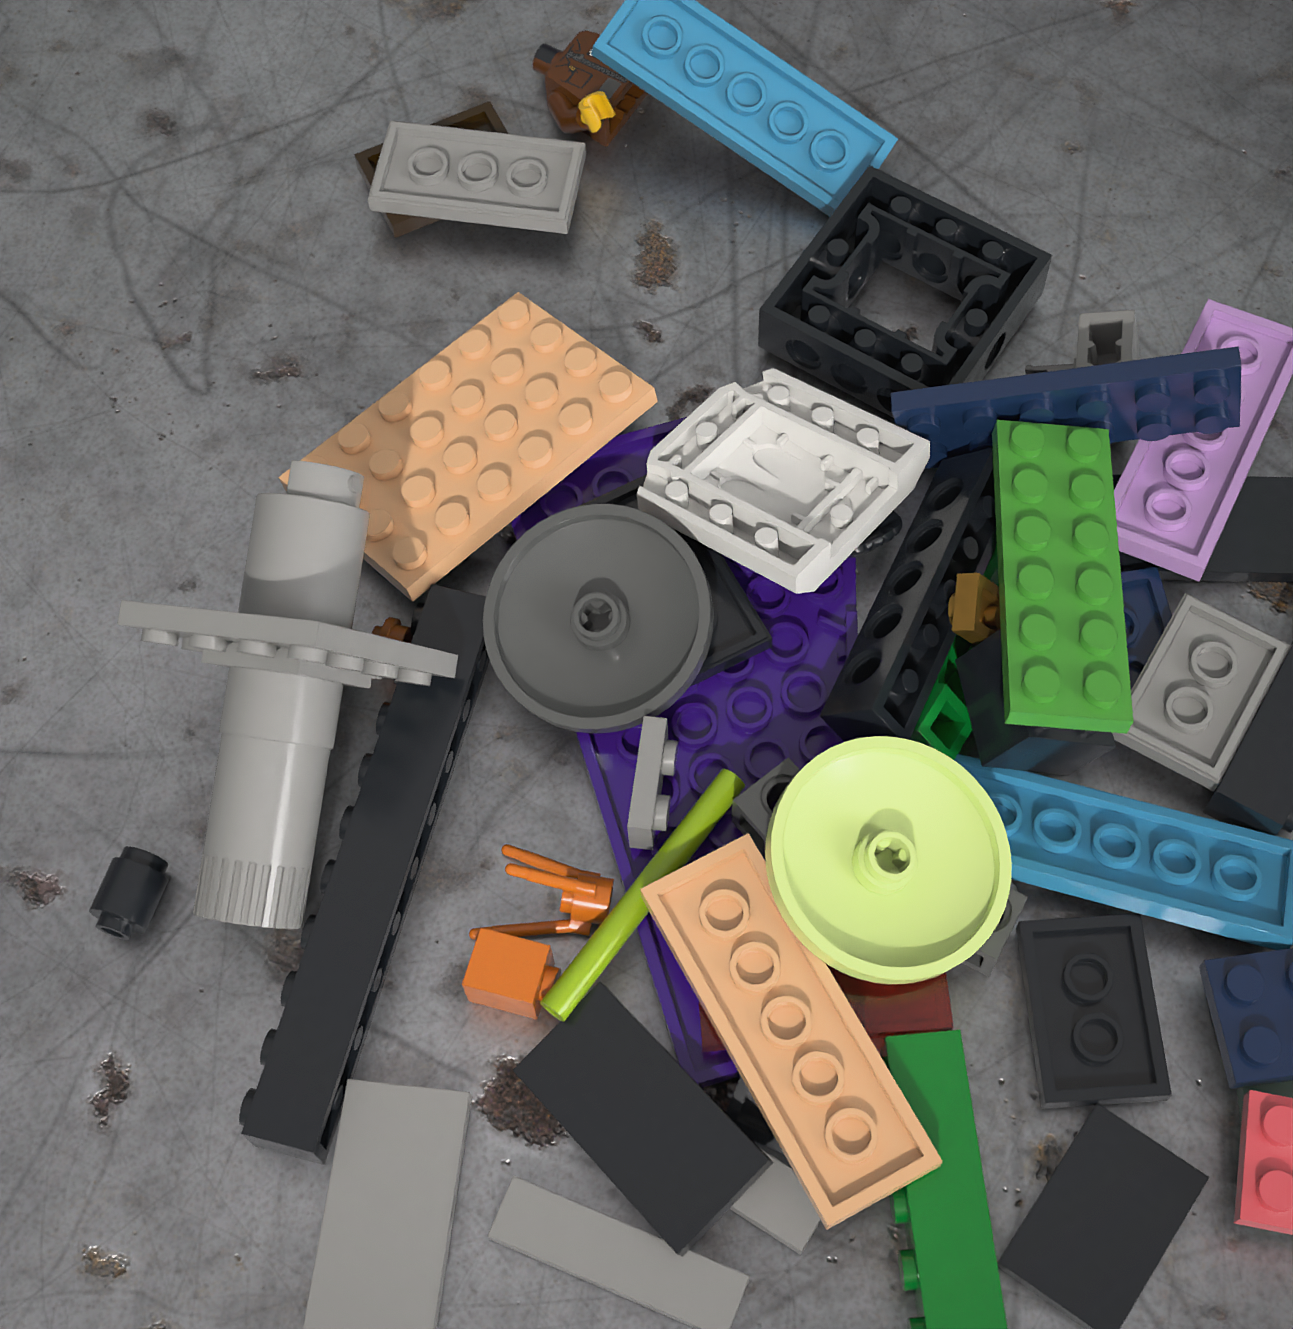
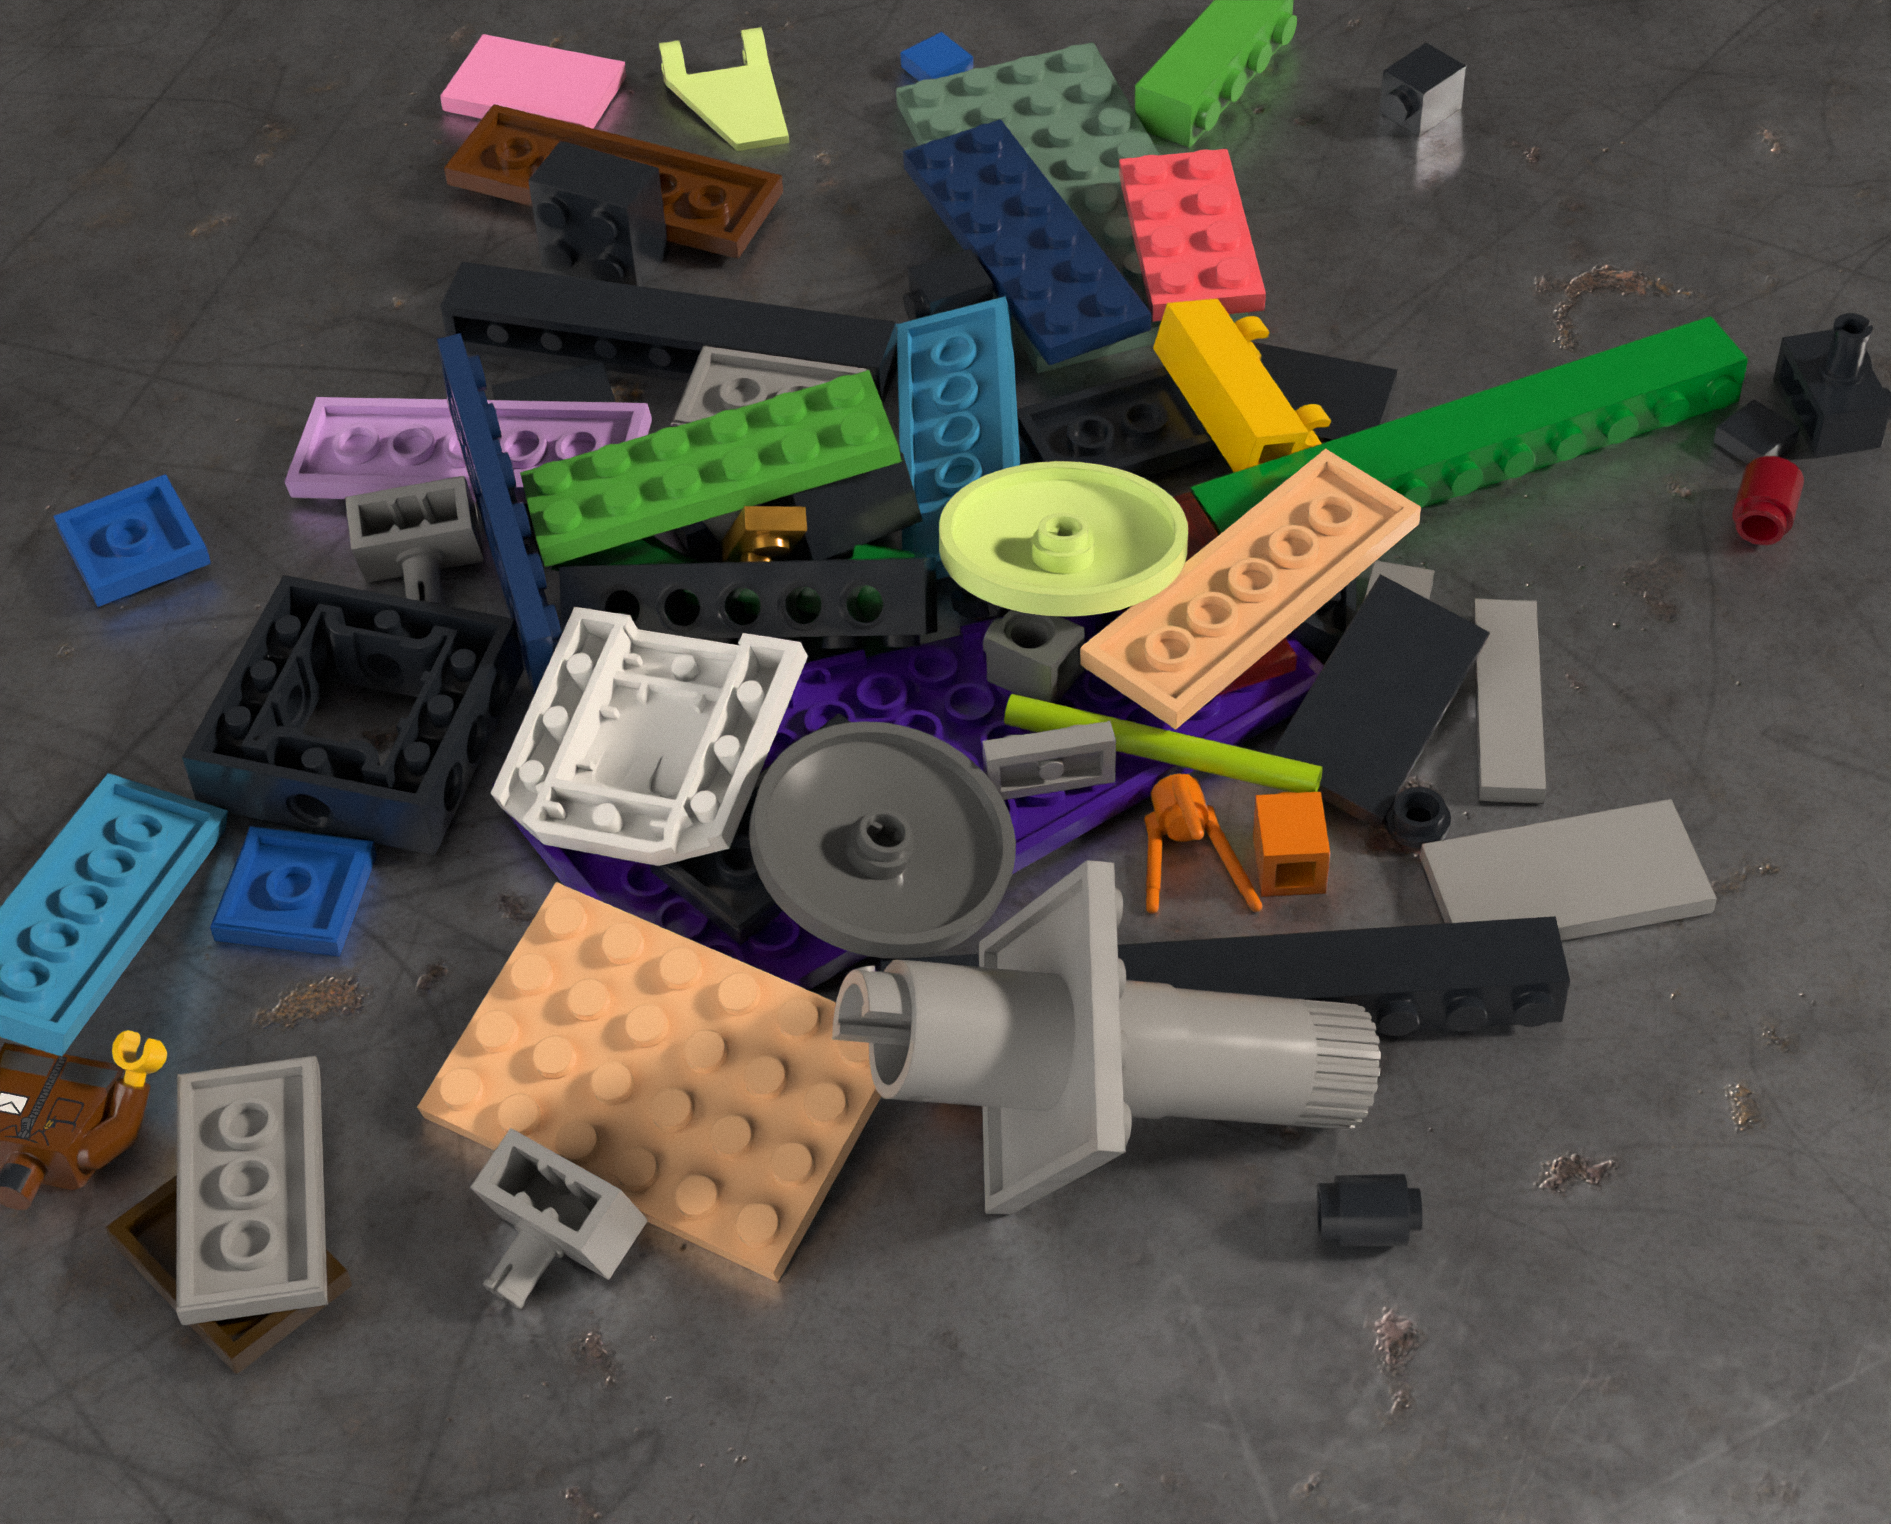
camera: 110 degrees left, 15 degrees down
none -> blue plate [54,474,211,607]
none -> blue tile [210,826,377,957]
none -> light grey brick [470,1128,648,1310]
none -> yellow brick [1153,298,1331,473]
none -> black plate [1385,787,1451,848]

